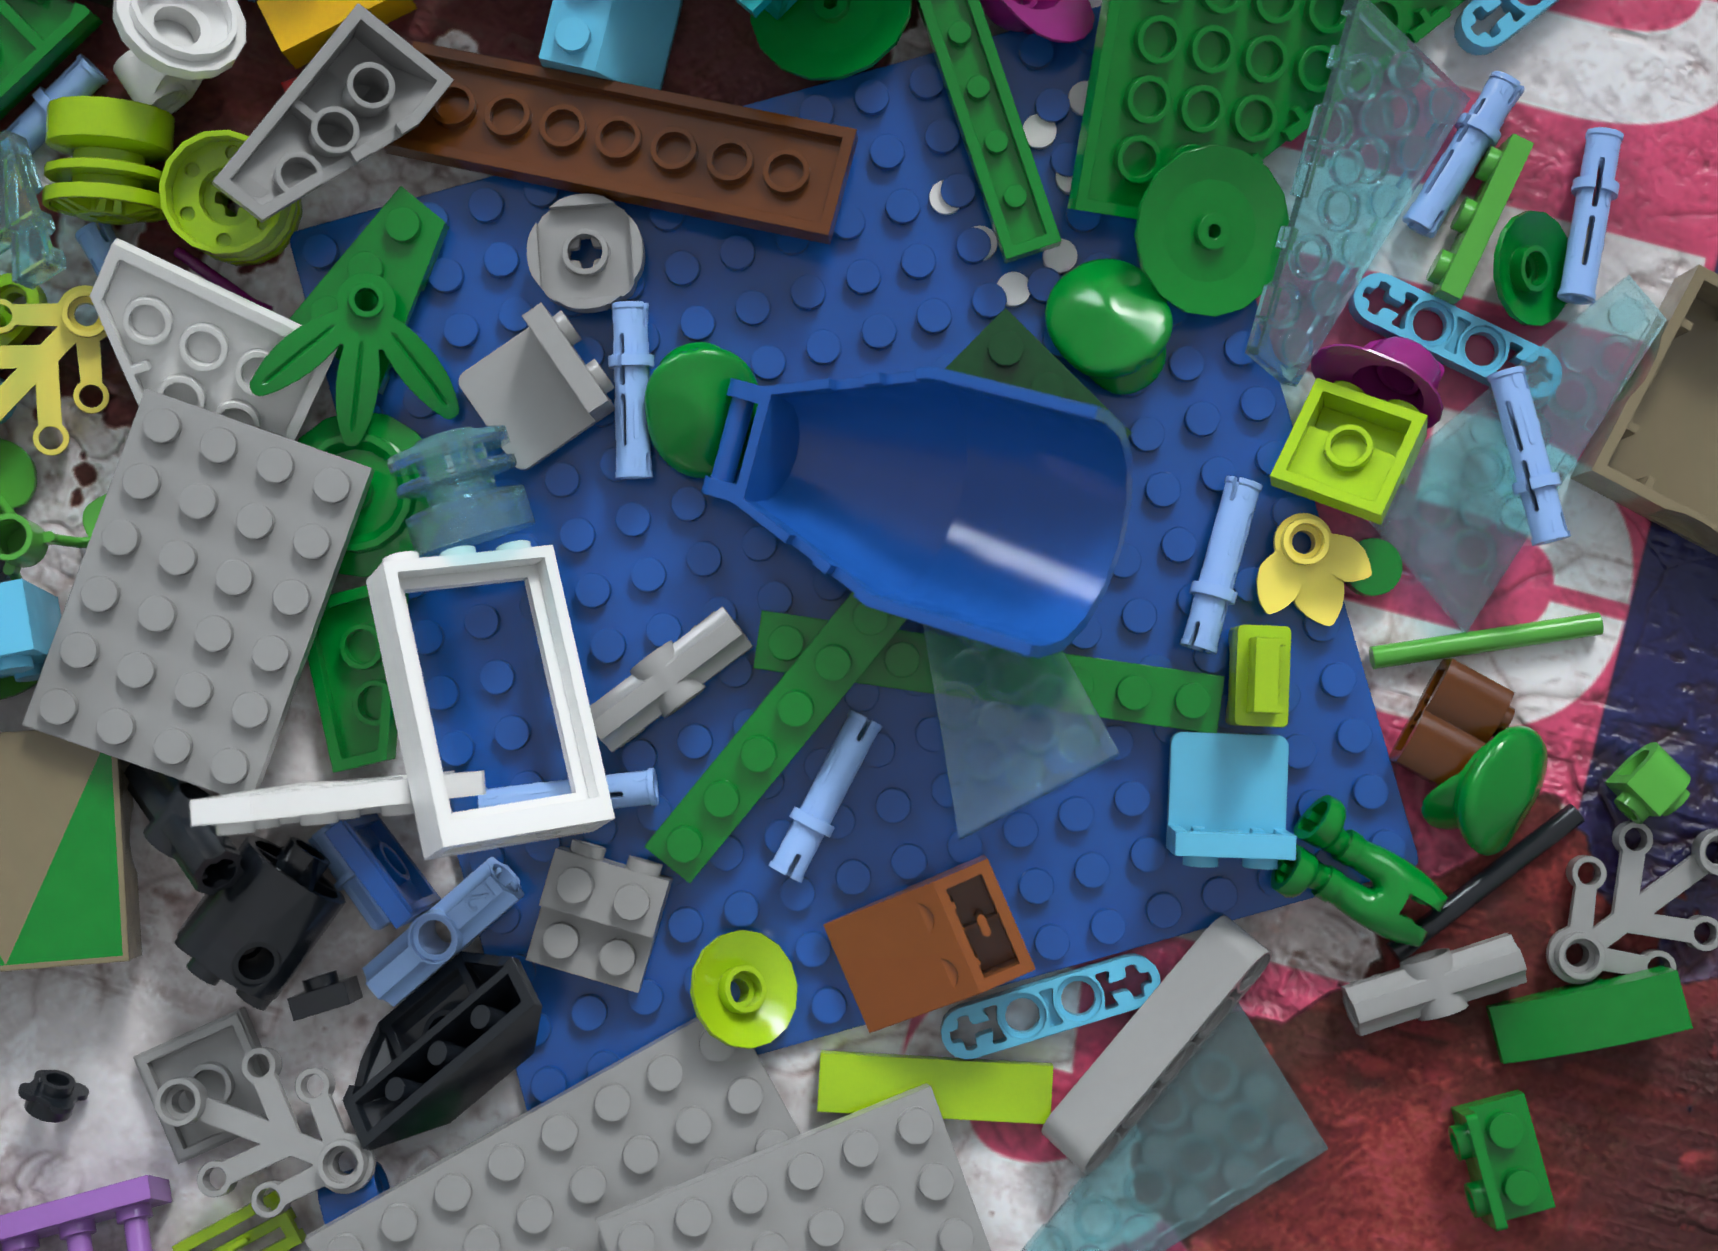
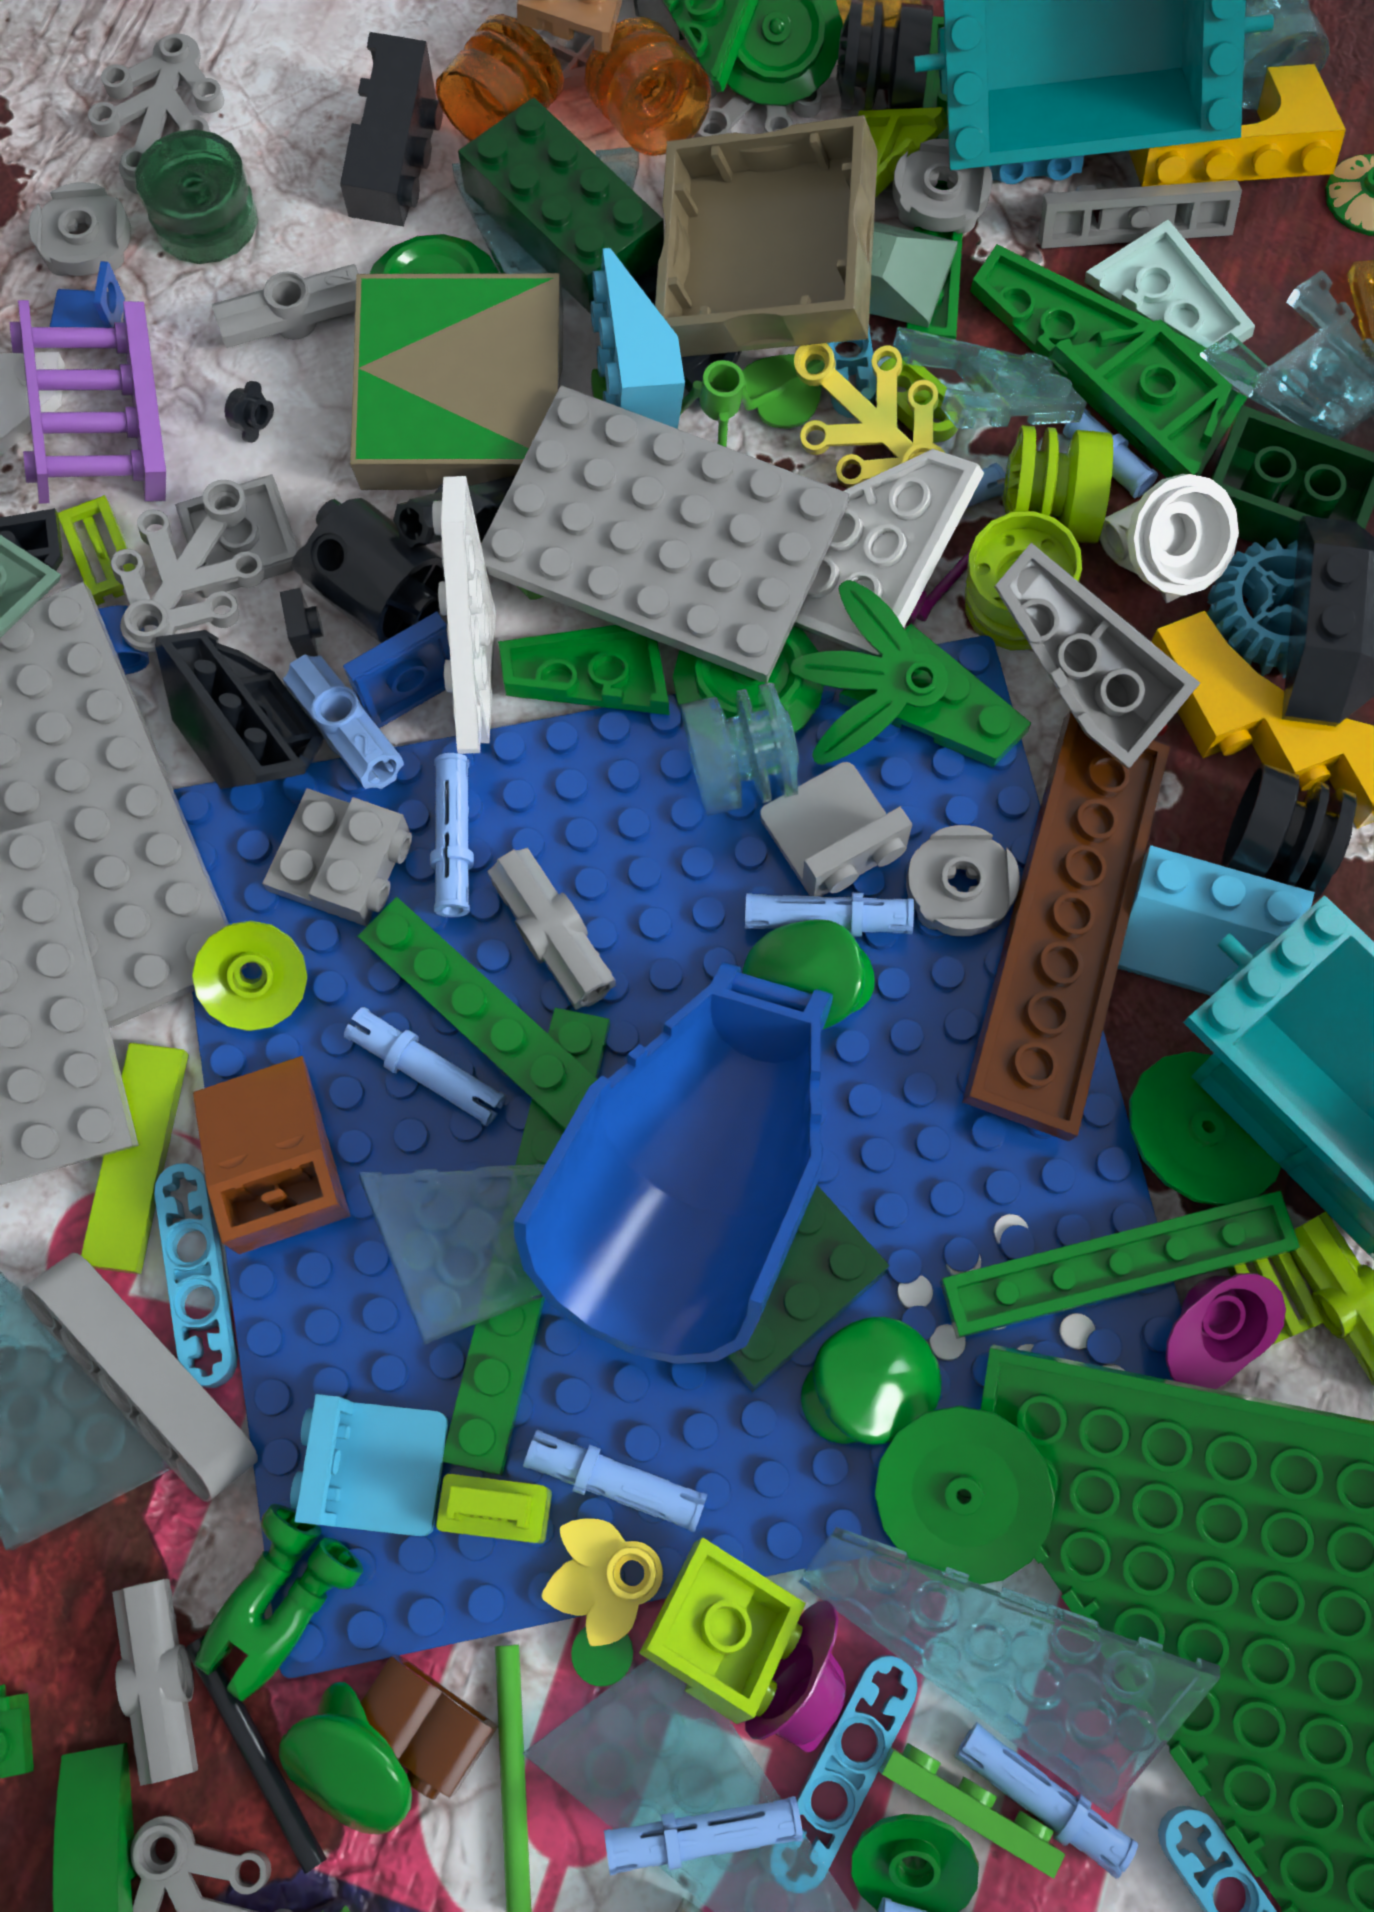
camera: 90 degrees right, 15 degrees down
white door [366,540,615,860] -> none

